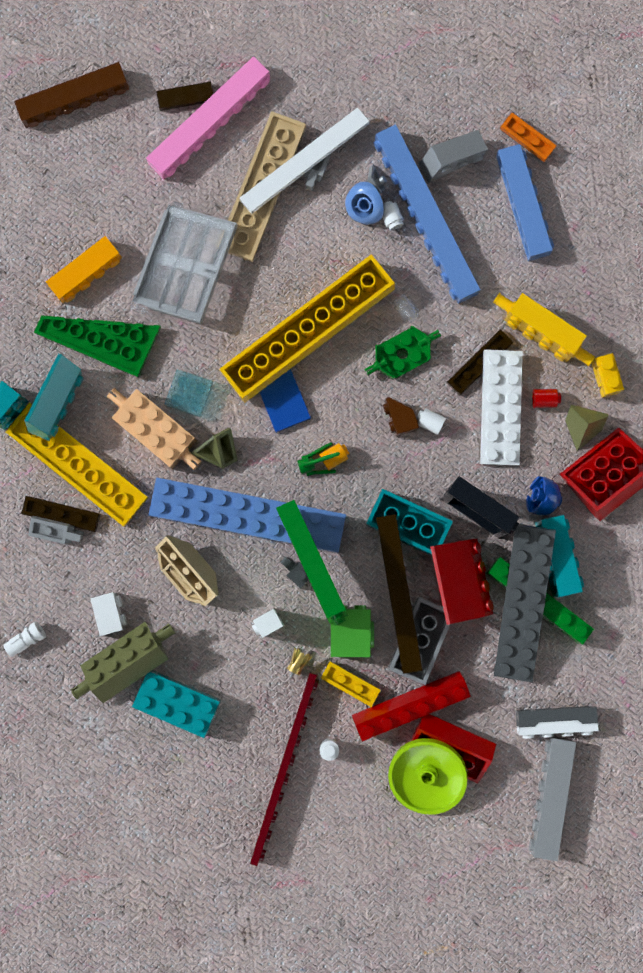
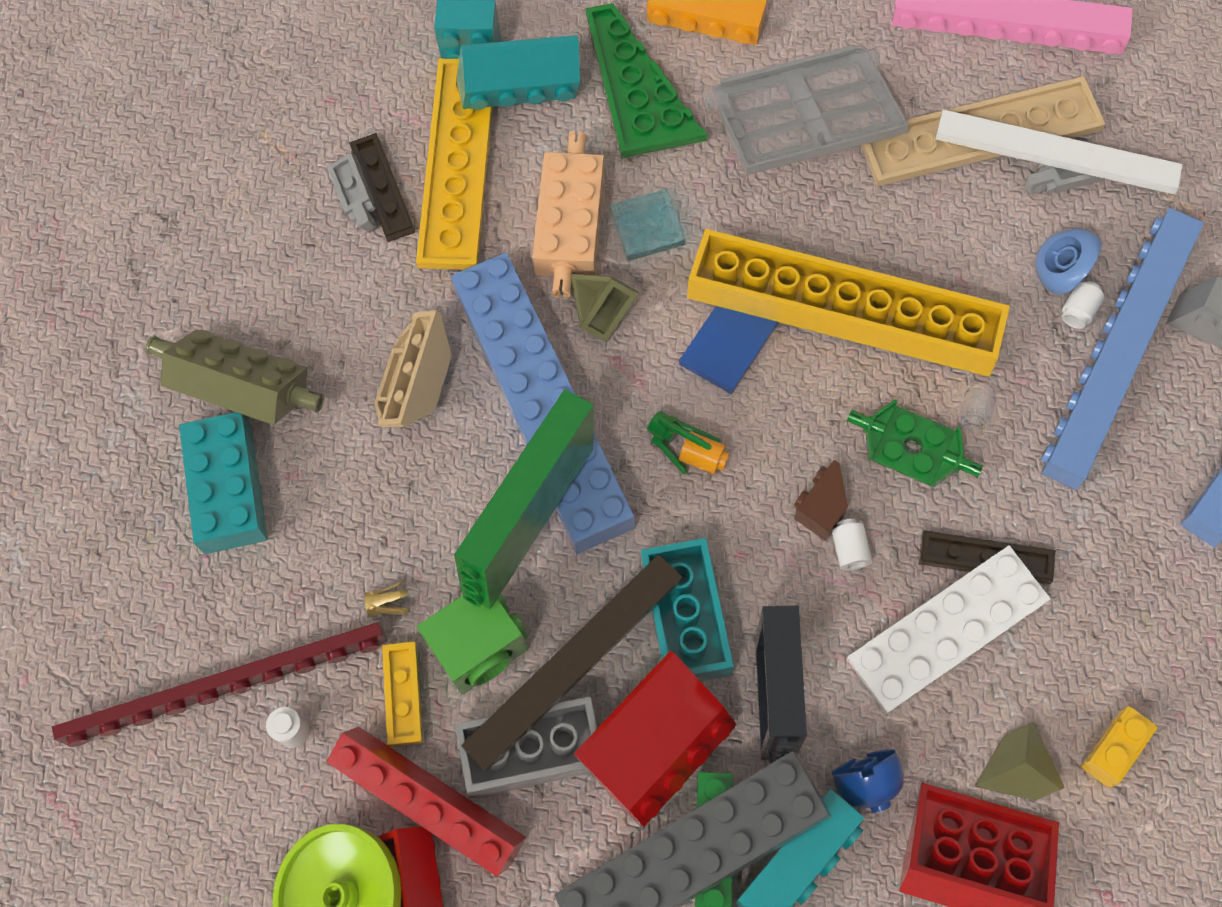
camera: 55 degrees right, 15 degrees down
white axle [4,621,46,657] -> none
white brick [90,592,127,636] -> none
white brick [252,609,285,638] -> none
light grey piece [367,165,387,194] -> none
yellow brick [493,293,595,366] -> none
red brick [532,389,561,408] -> none

